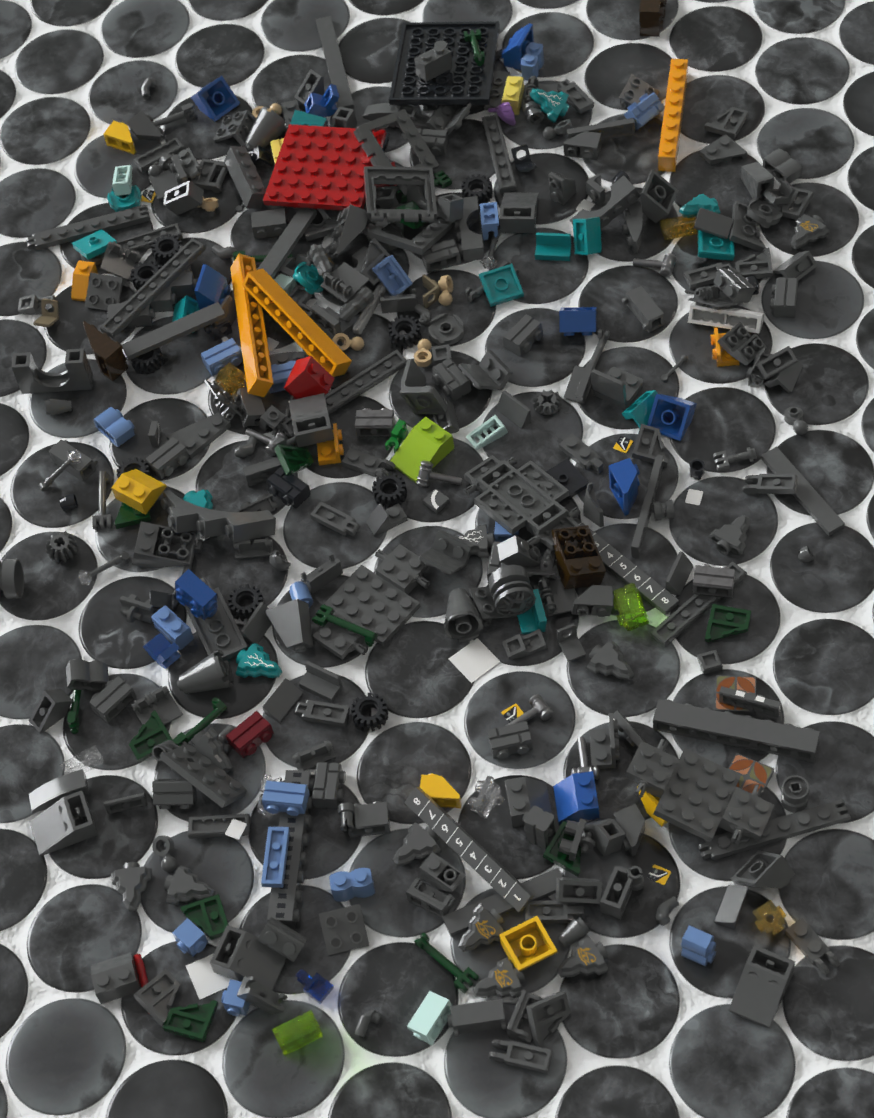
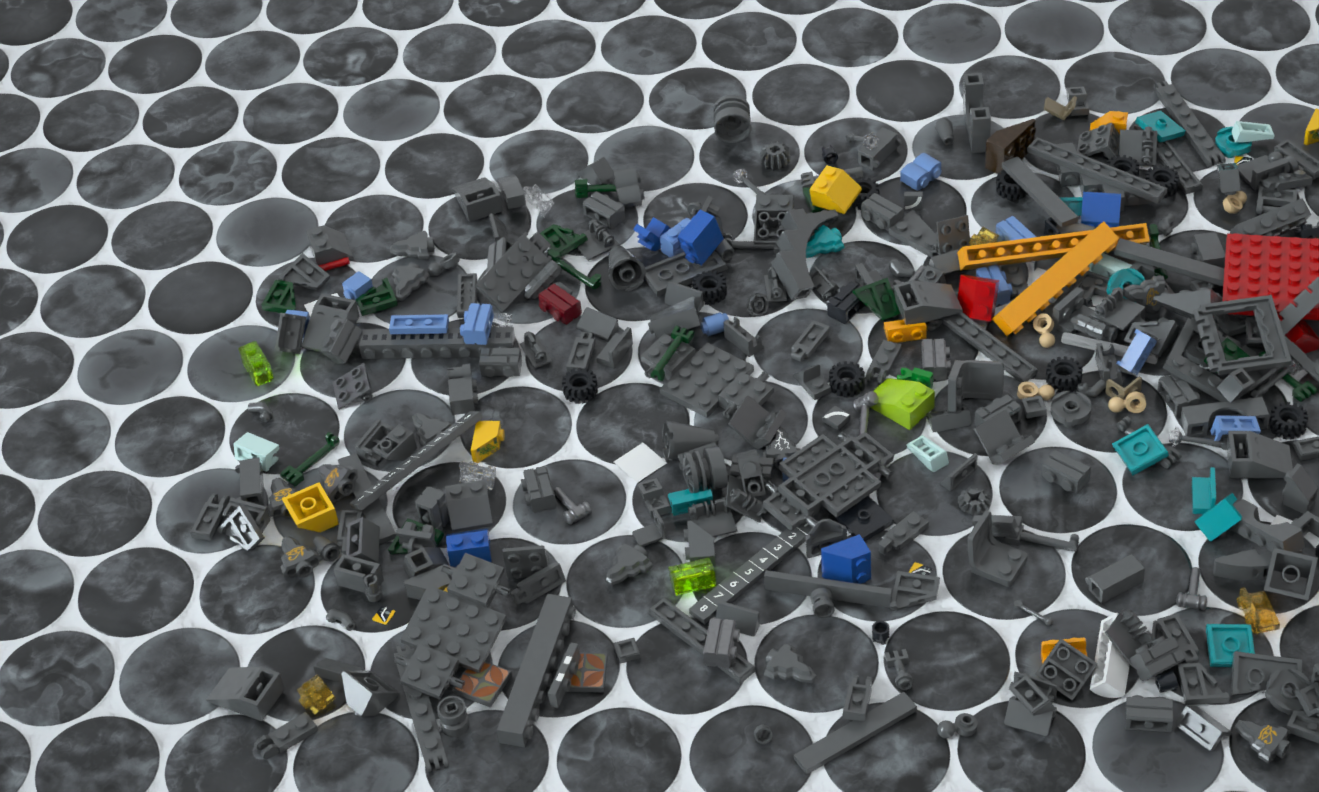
camera: 85 degrees right, 10 degrees down
white sticker [225,819,247,839] -> none
teal rock [236,643,282,678] -> none
clear blue plate [296,969,334,1004] -> none
medium blue brick [329,868,375,902] -> none
sticker [501,704,524,723] -> none
dark brown slope [552,525,606,589] -> none
blue slope [559,307,597,336] -> none
flat silver piece [571,737,600,780] -> none
teal panel [621,390,658,428] -> none
blue slope [647,394,697,441] -> none
teal rock [679,194,720,218] -> none
medium blue brick [681,925,716,967] -> none
white sticker [685,489,703,505] -> none
dark grey slope [694,208,733,239] -> none
dark green wing [705,604,752,642] -> none

